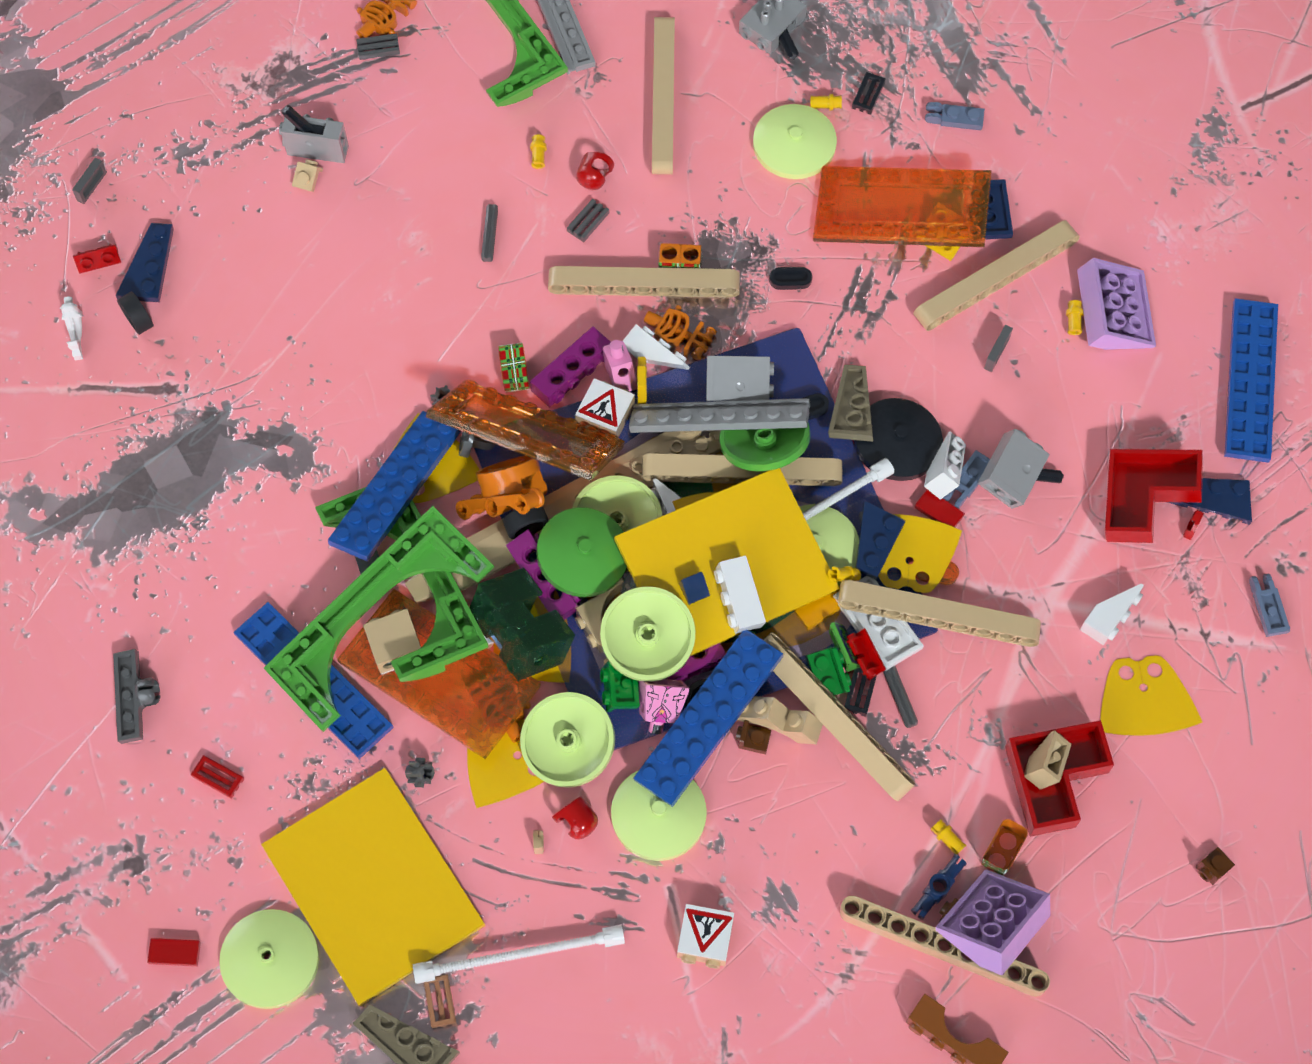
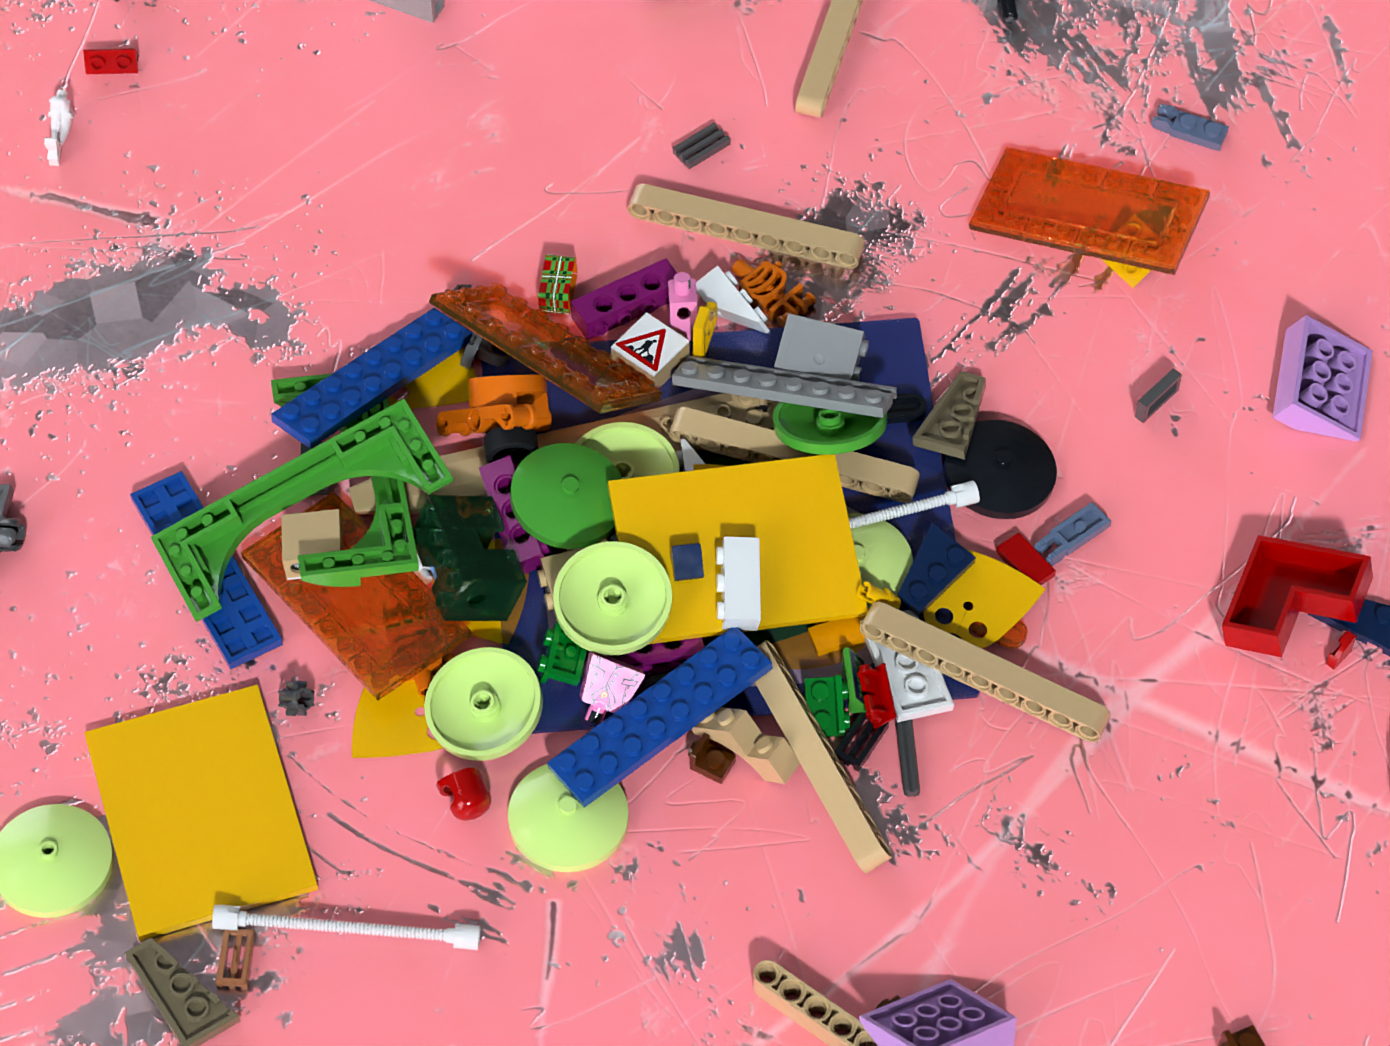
camera: 15 degrees right, 10 degrees down
dark blue wing [115,223,174,302] -> none
black tyre [117,291,154,335] -> none
red tile [190,755,244,799] -> none
tan bracket [292,159,323,192] -> none
dark grey axle [481,204,498,262] -> none
yellow pin [530,134,547,169] -> none
tan tile [533,830,544,854] -> none
red helmet [576,152,614,190] -> none
orange piece [658,243,702,268] -> none
piece [677,904,734,969] -> none
yellowish green dish [753,104,837,179] -> none
black tile [769,267,812,290] -> none
yellow pin [810,94,842,111] -> none
black tile [852,72,886,115] -> none
dark blue pin [911,854,967,920] -> none
tan beam [913,220,1080,331] -> none
white slope [924,431,966,499] -> none
yellow pin [930,819,967,854] -> none
dark blue wing [970,179,1013,240] -> none
light grey piece [977,429,1064,509] -> none
orange piece [981,819,1028,876] -> none
red piece [1005,720,1114,837] -> none
tan slope [1024,731,1071,789] -> none
yellow pin [1066,300,1084,335] -> none
white slope [1080,584,1144,646] -> none
yellow piece [1100,656,1203,736] -> none

